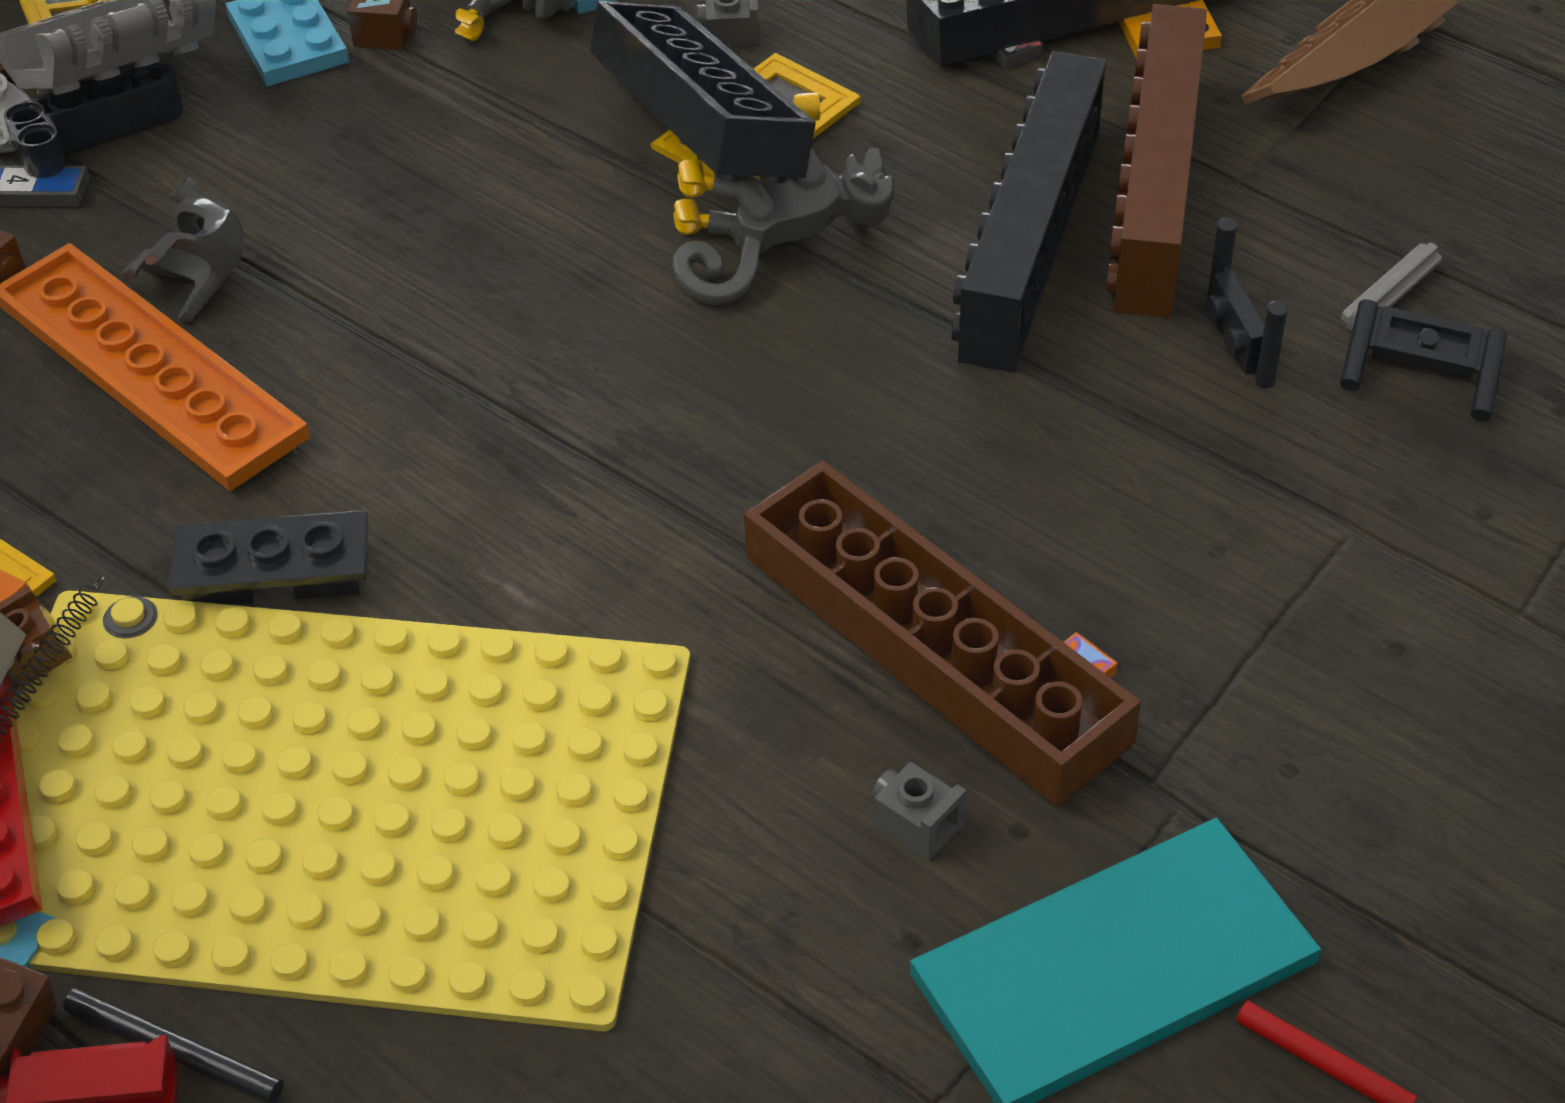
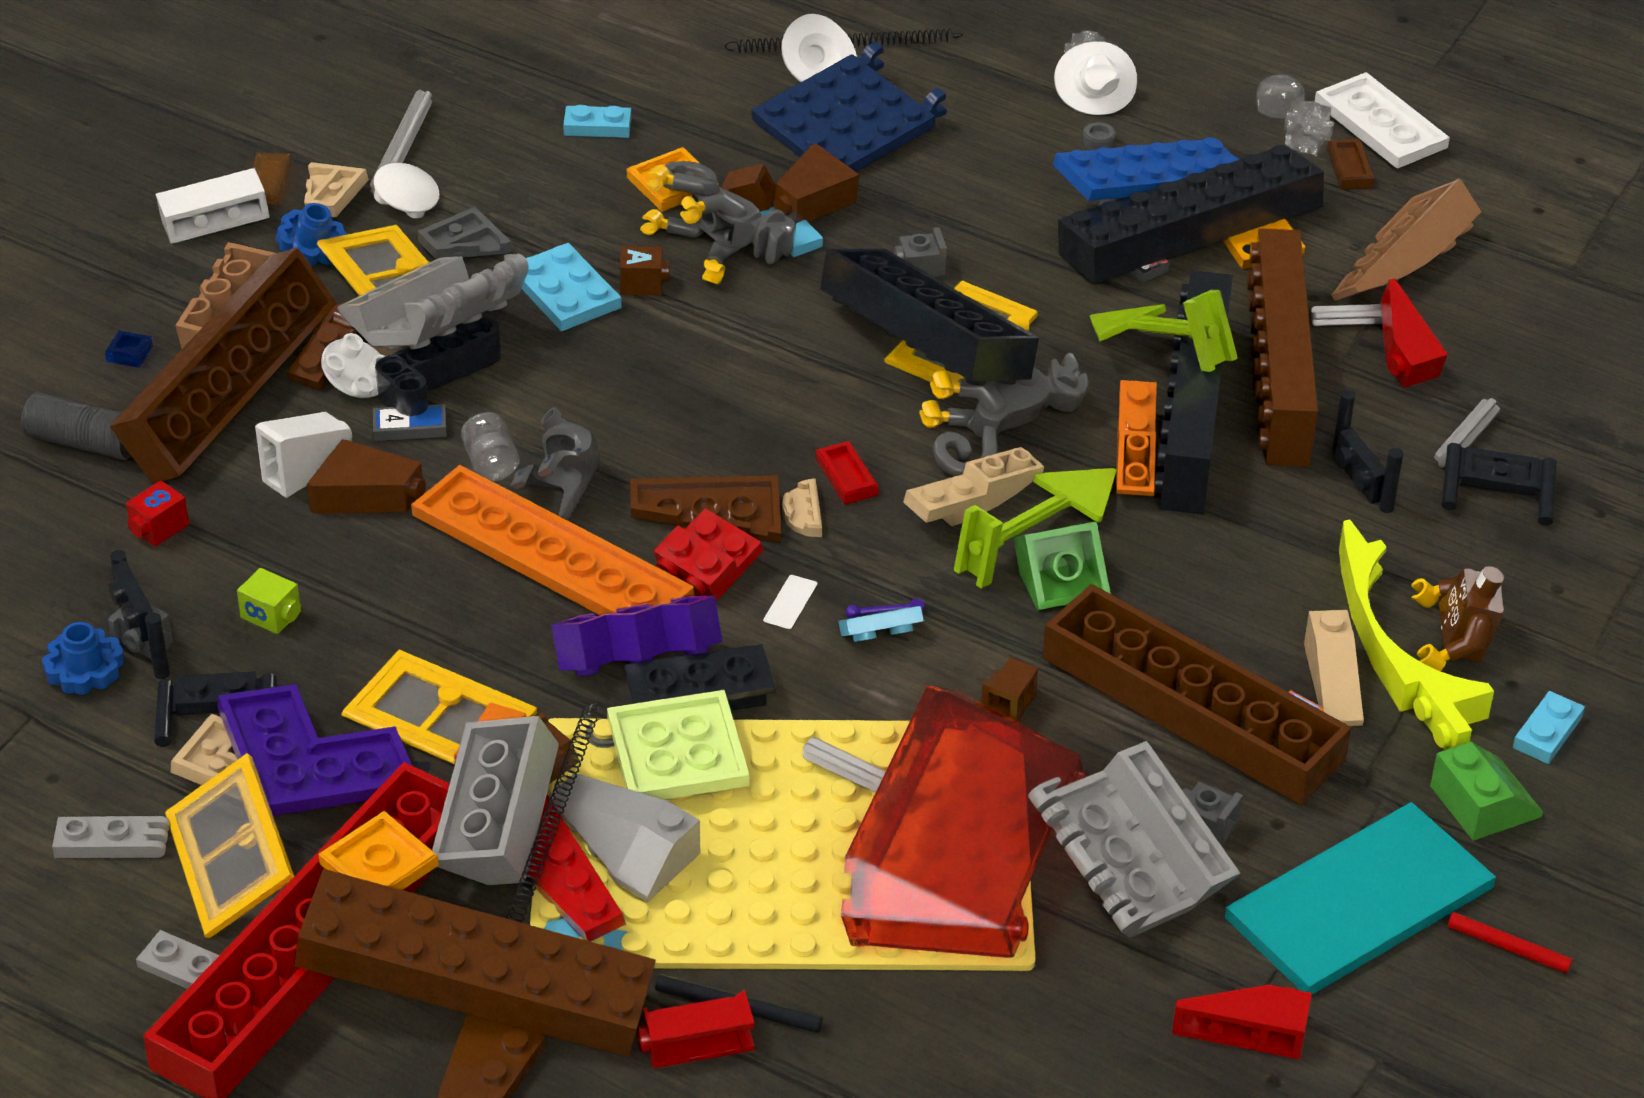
camera: 10 degrees left, 5 degrees down
none -> clear wheel [461,412,519,482]
none -> light grey wedge [549,773,700,902]
none -> dark purple brick [551,596,723,676]
none -> yellowish green plate [607,690,750,800]
none -> reddish brown wing [630,475,781,543]
none -> red plate [654,508,764,602]
none -> white sticker [763,575,817,629]
none -> tan tile [782,478,822,538]
none -> light grey axle [803,737,912,804]
none -> red tile [816,441,878,505]
none -> medium azure plate [838,606,923,642]
none -> clear red windscreen [841,686,1089,958]
none -> dark purple hinge [845,599,924,619]
none -> tan slope [904,447,1044,527]
none -> lime piece [954,468,1117,589]
none -> reddish brown brick [981,657,1039,723]
none -> bright green slope [1013,521,1111,610]
none -> light grey slope [1028,741,1240,938]
none -> lime piece [1089,290,1238,372]
none -> orange slope [1116,380,1157,496]
none -> tan slope [1304,610,1364,726]
none -> light grey axle [1310,304,1382,327]
none -> neon yellow slope [1339,520,1494,750]
none -> red slope [1380,278,1448,388]
none -> reddish brown torso [1411,566,1504,671]
none -> bright green slope [1430,742,1543,841]
none -> medium azure plate [1513,691,1585,764]

